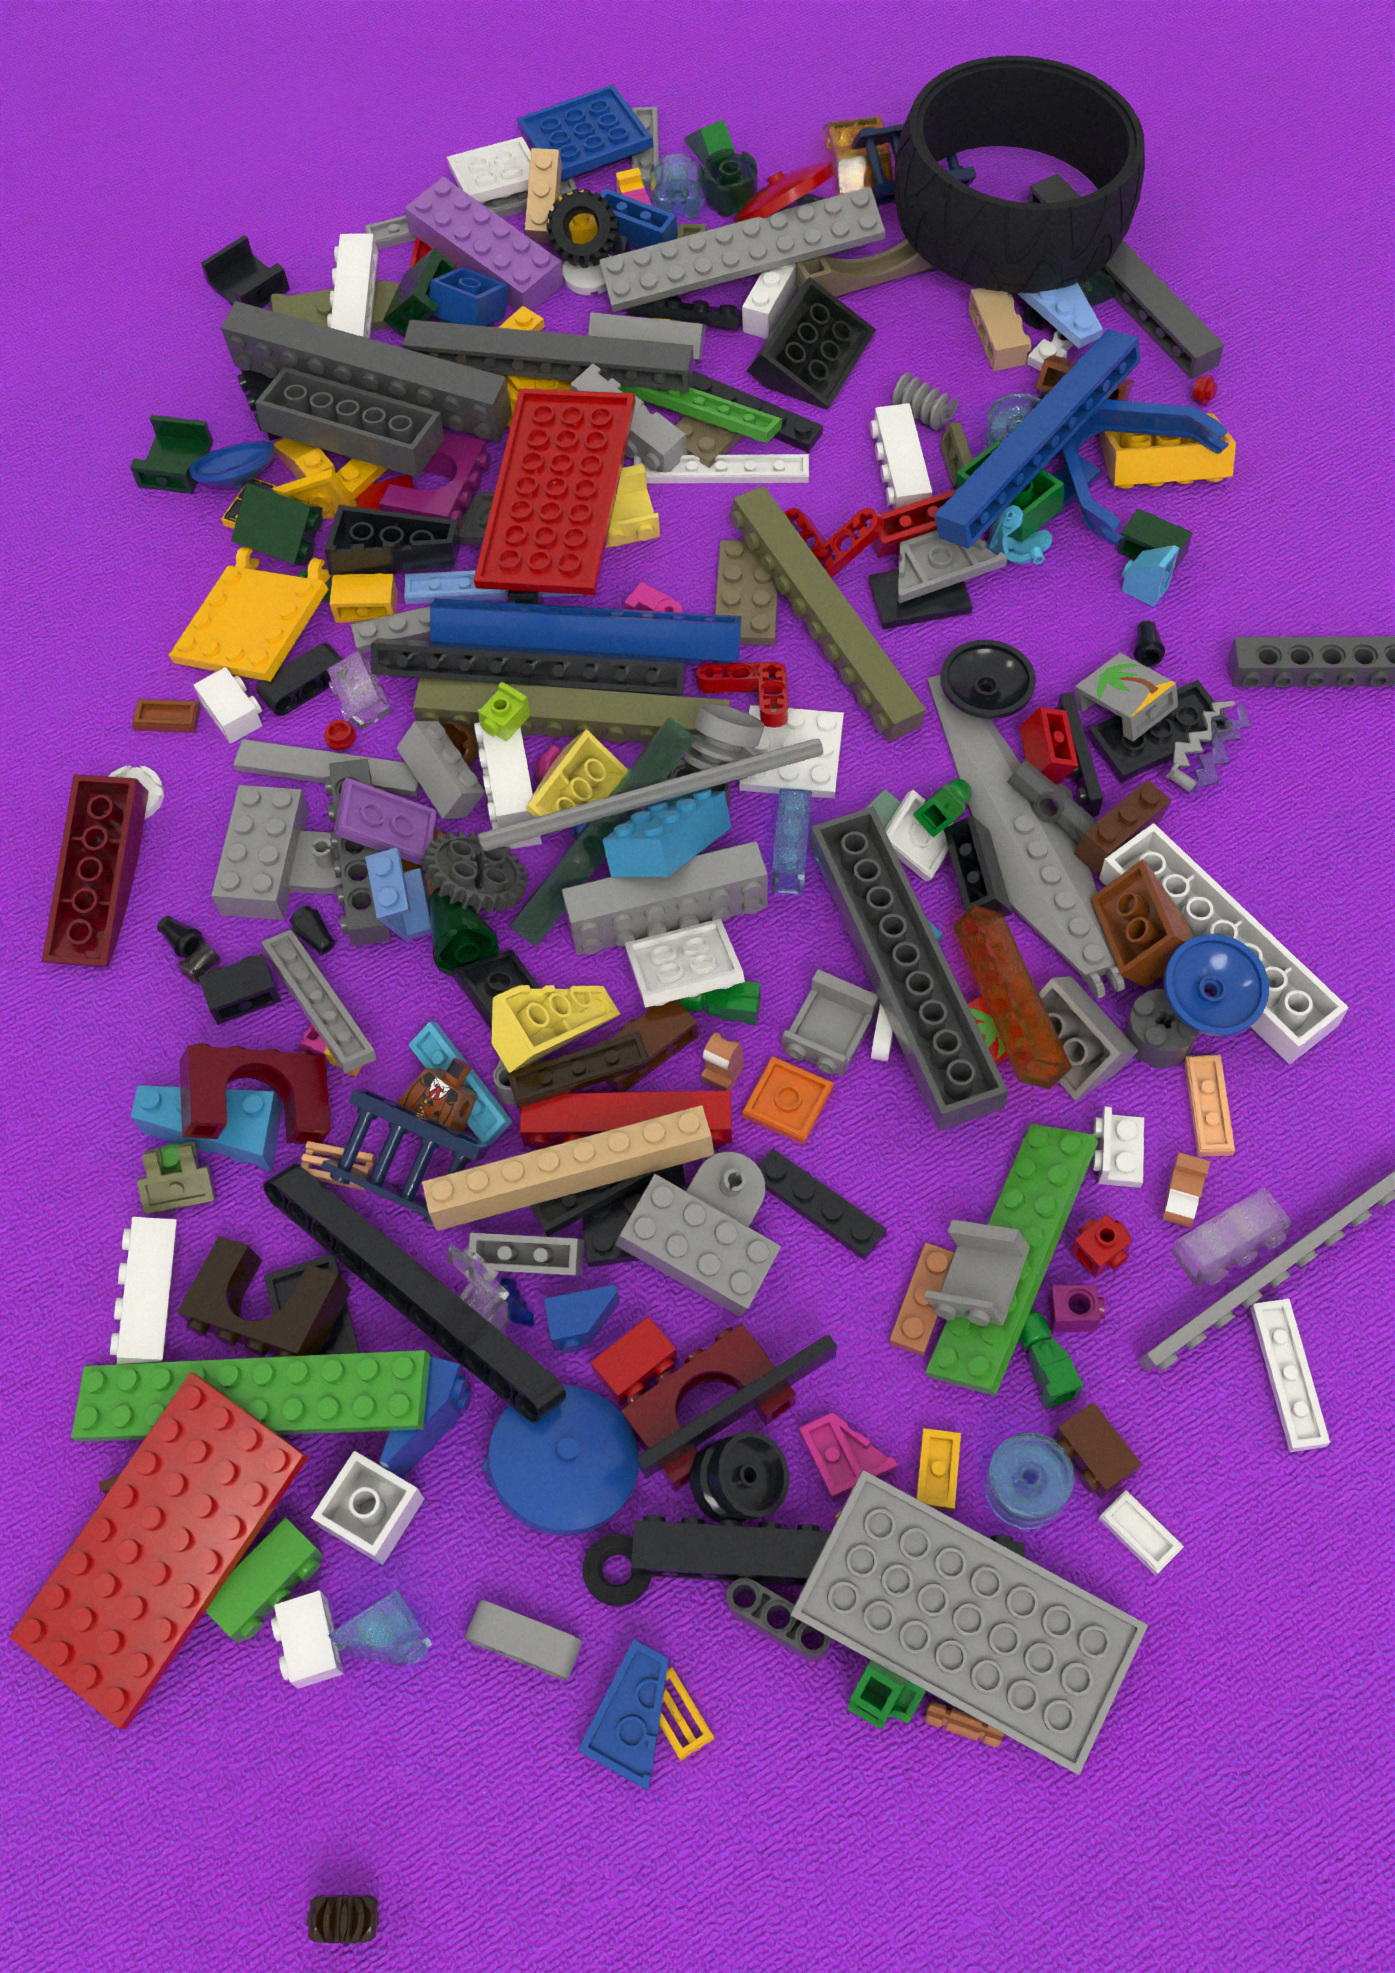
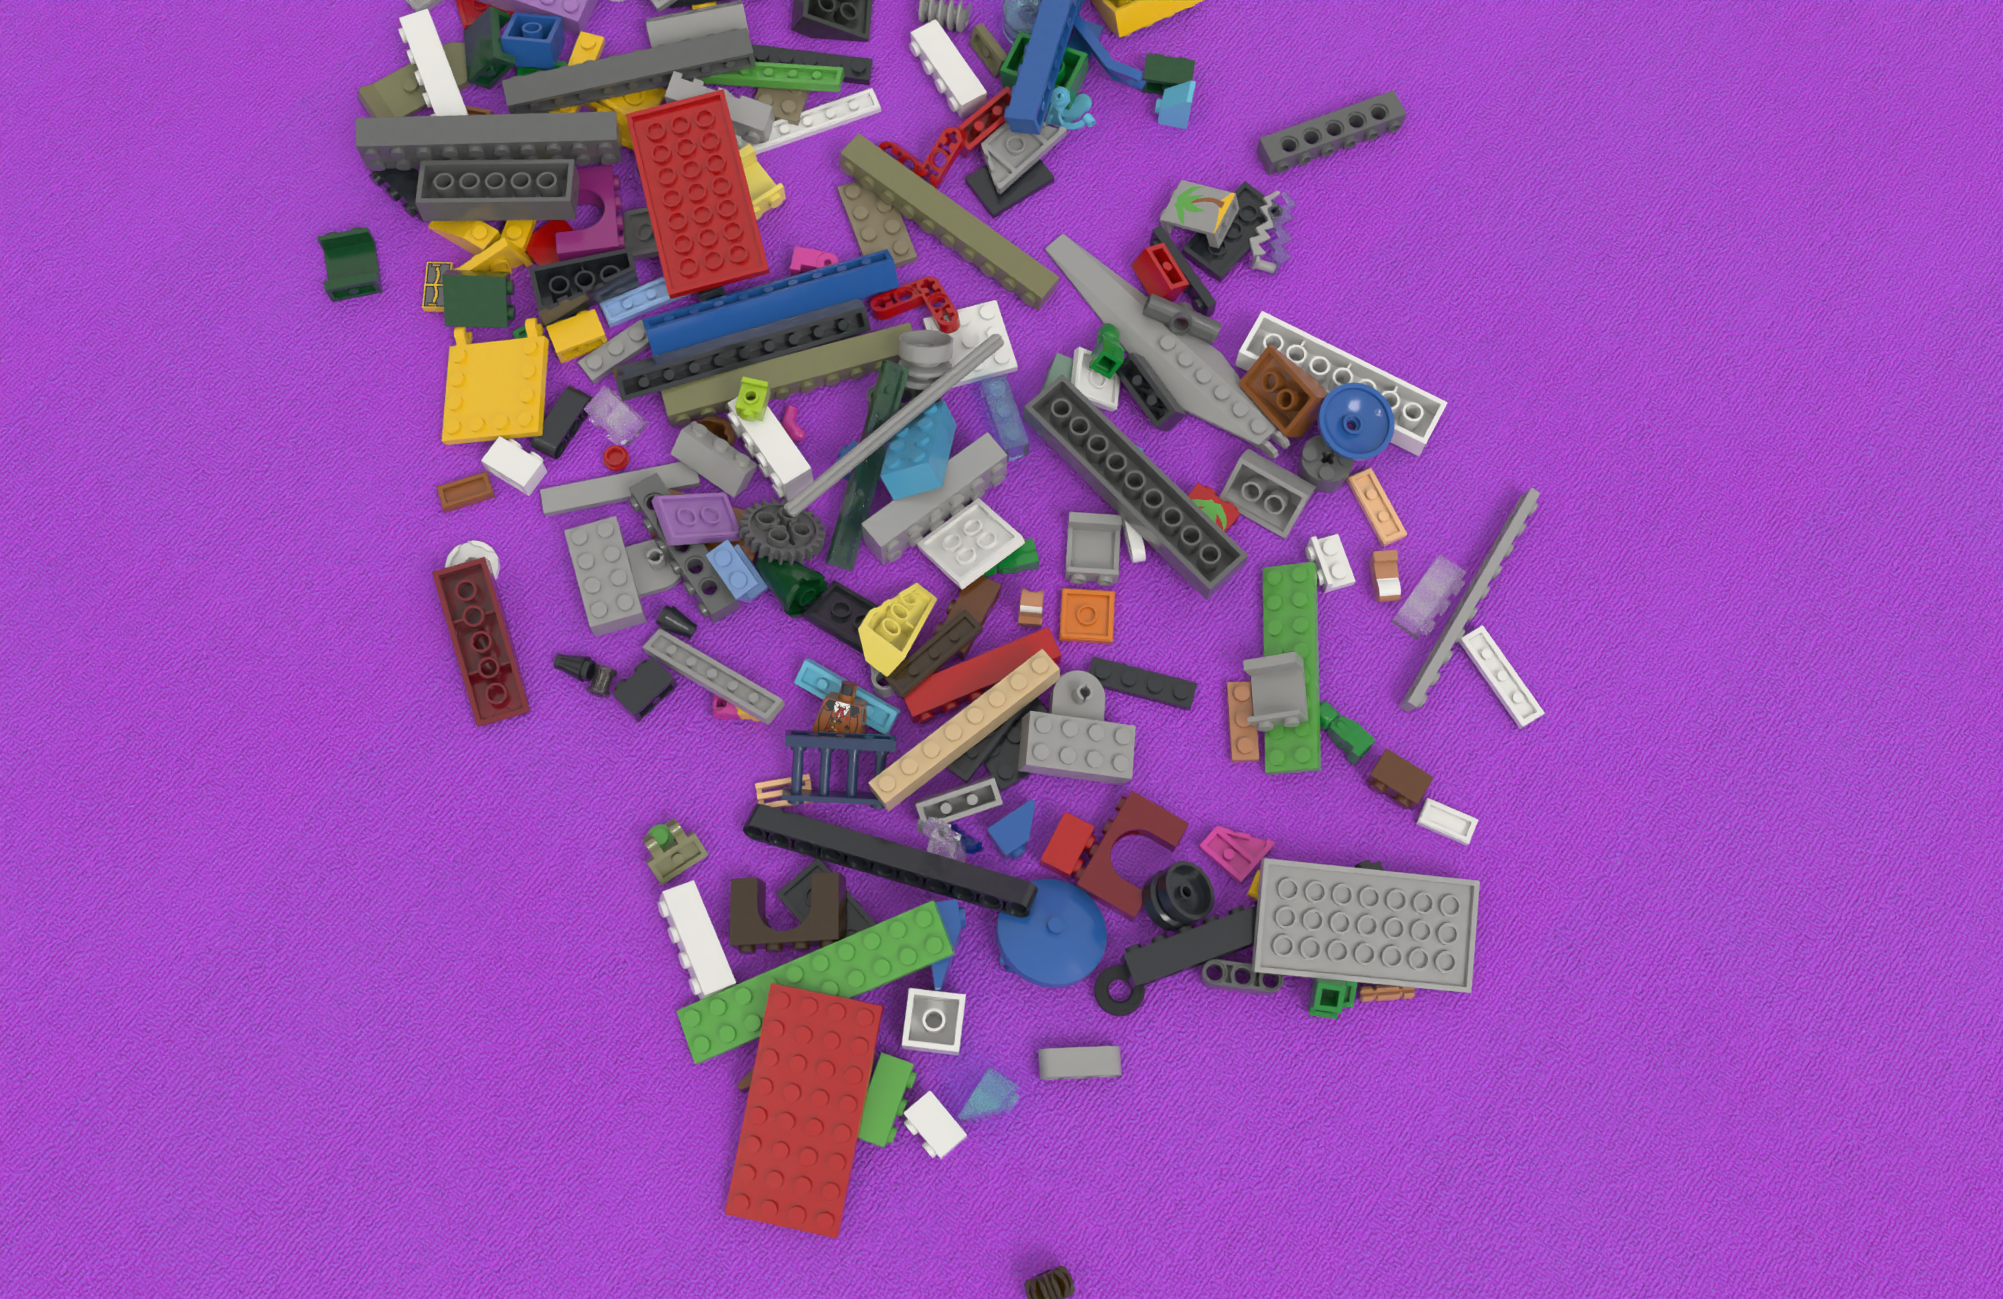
camera: 30 degrees left, 10 degrees up
dark azure wedge [131,1085,283,1172] -> none
dark red arch [179,1043,331,1144] -> none
blue dish [189,441,276,489] -> none
black panel [201,235,290,308] -> none
light yellow wedge [525,729,632,818] -> none
blue wing [577,1638,670,1791] -> none
black tile [637,1335,837,1479] -> none
yellow tile [659,1667,714,1761] -> none
yellow plate [916,1428,961,1512] -> none
black dish [940,640,1036,719] -> none
clear orange brick [953,904,1072,1090] -> none
clear light blue wheel [984,1433,1075,1529] -> none
magenta brick [1048,1284,1105,1333] -> none
red brick [1070,1214,1132,1278] -> none
reddish brown brick [1074,779,1172,875] -> none
black cone [1133,621,1165,667] -> none

